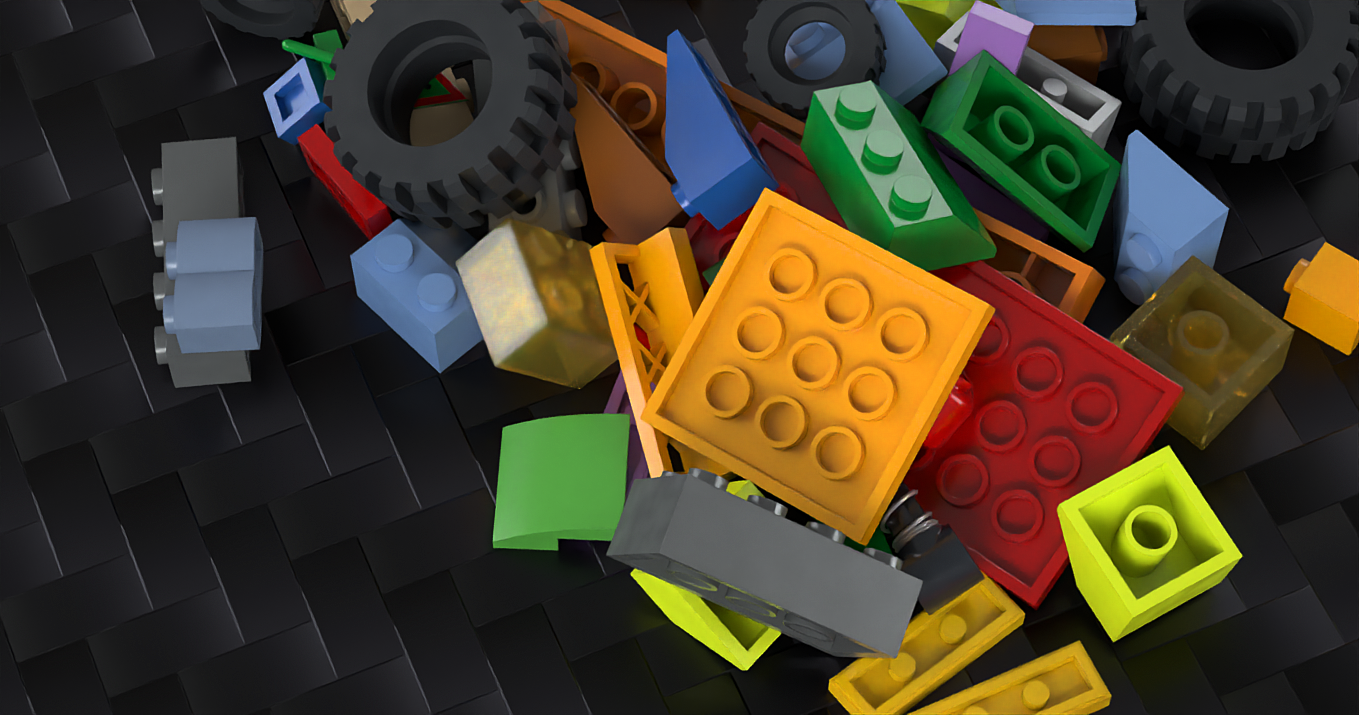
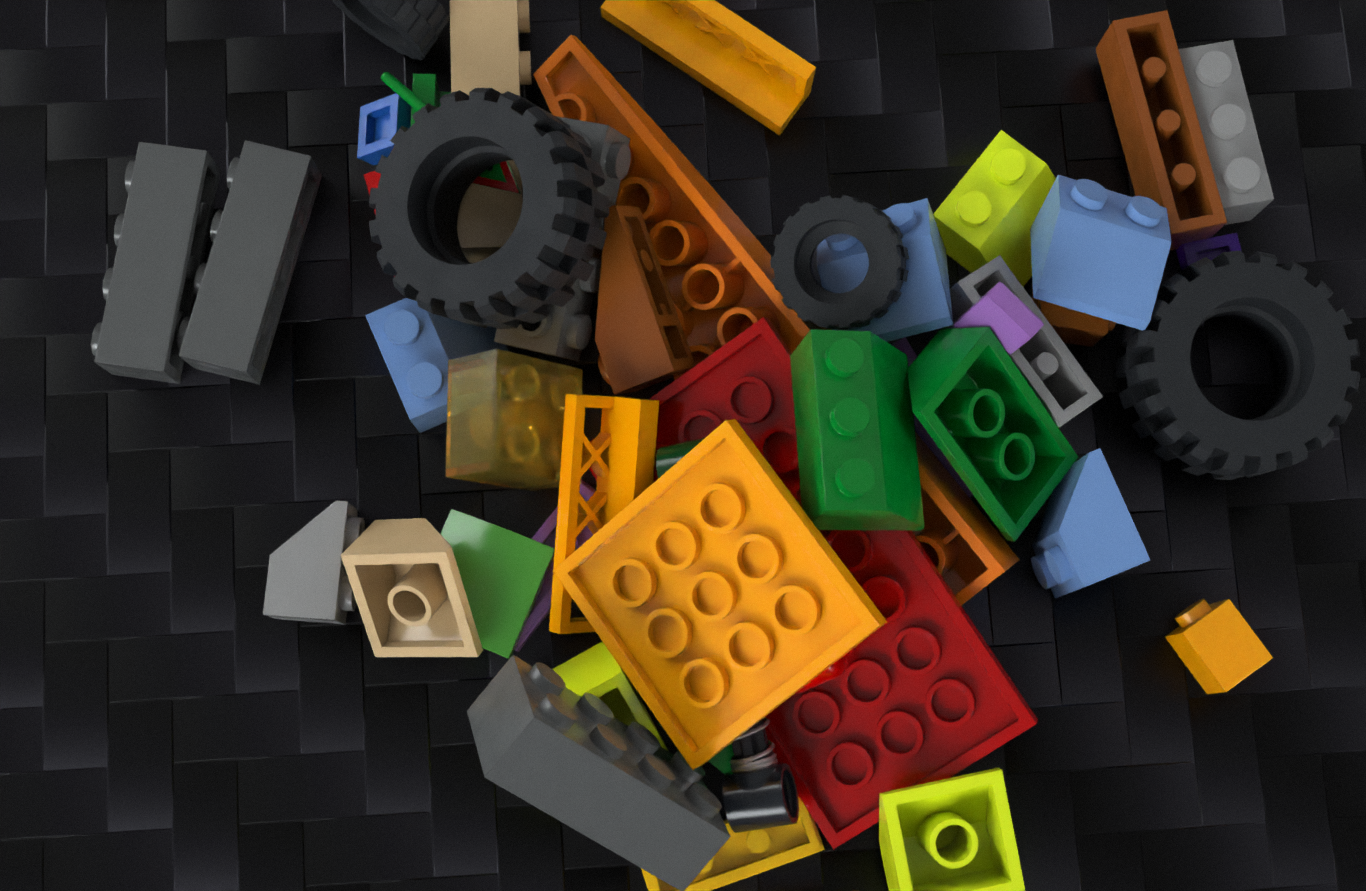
camera: 15 degrees right, 20 degrees up
sand blue brick [163,217,263,353] -> none
blue slope [665,29,780,230] -> none
clear yellow brick [1110,255,1295,450] -> none
none -> dark grey brick [91,142,221,384]
none -> light grey slope [263,501,365,624]
none -> tan slope [341,518,483,657]

